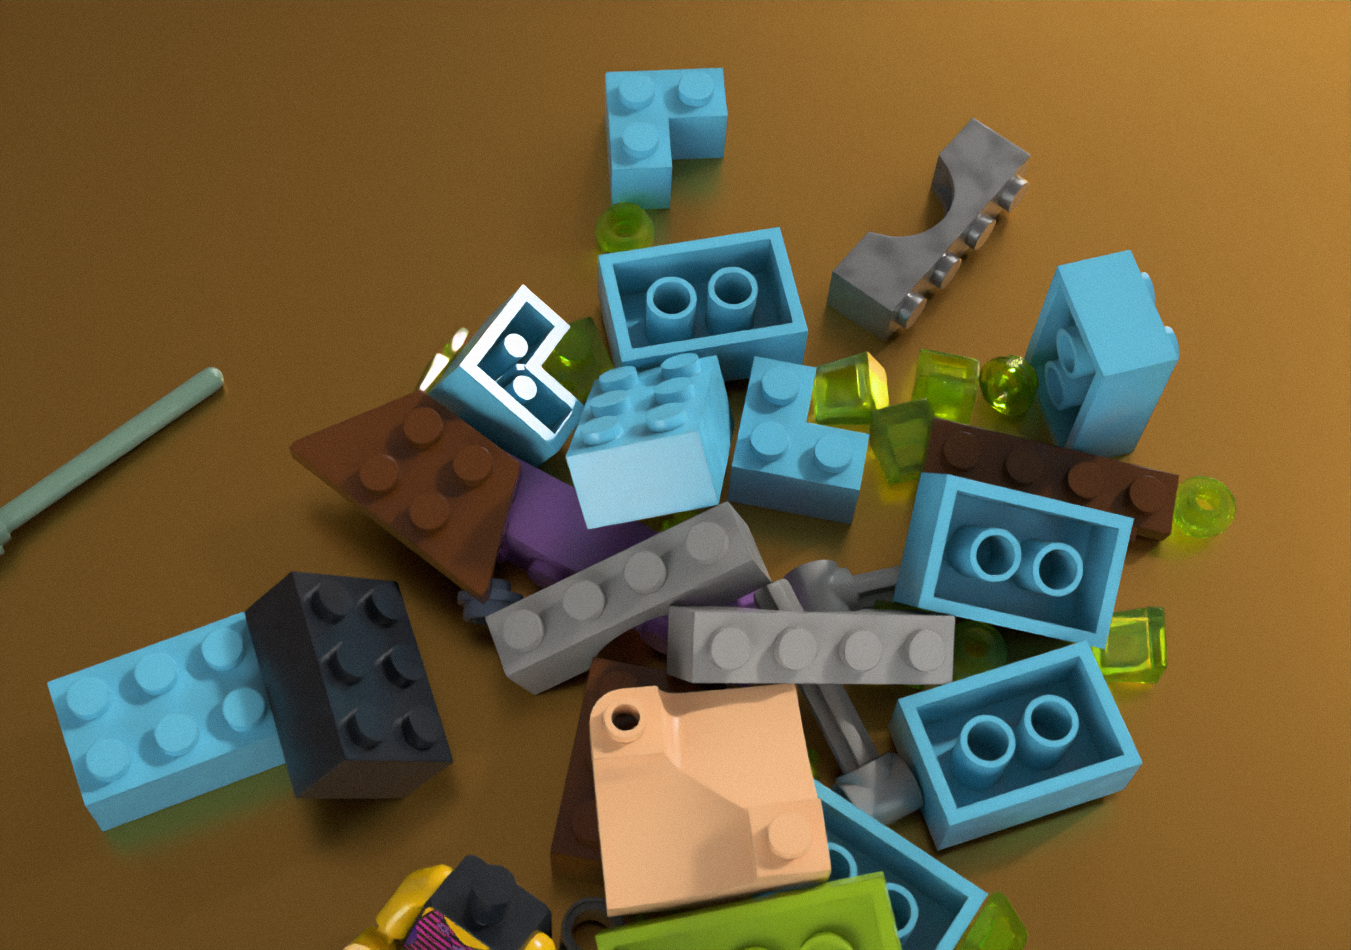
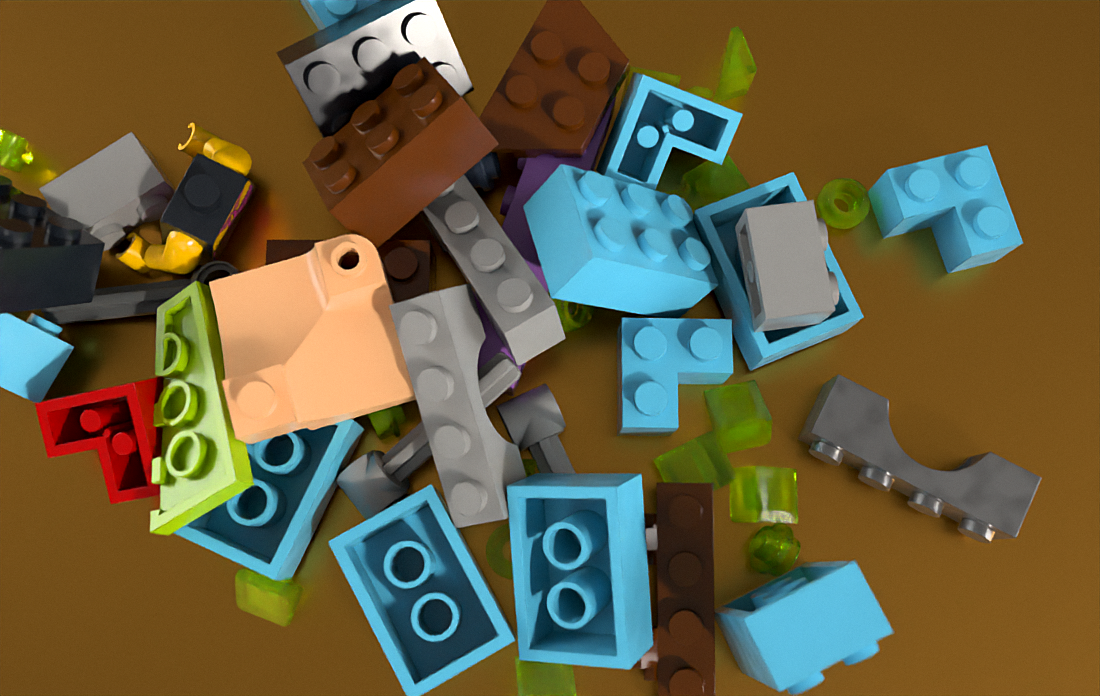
camera: 80 degrees right, 15 degrees up
none -> reddish brown brick [302,56,499,249]
none -> clear neon green slope [713,26,757,103]
none -> light grey brick [735,200,839,332]

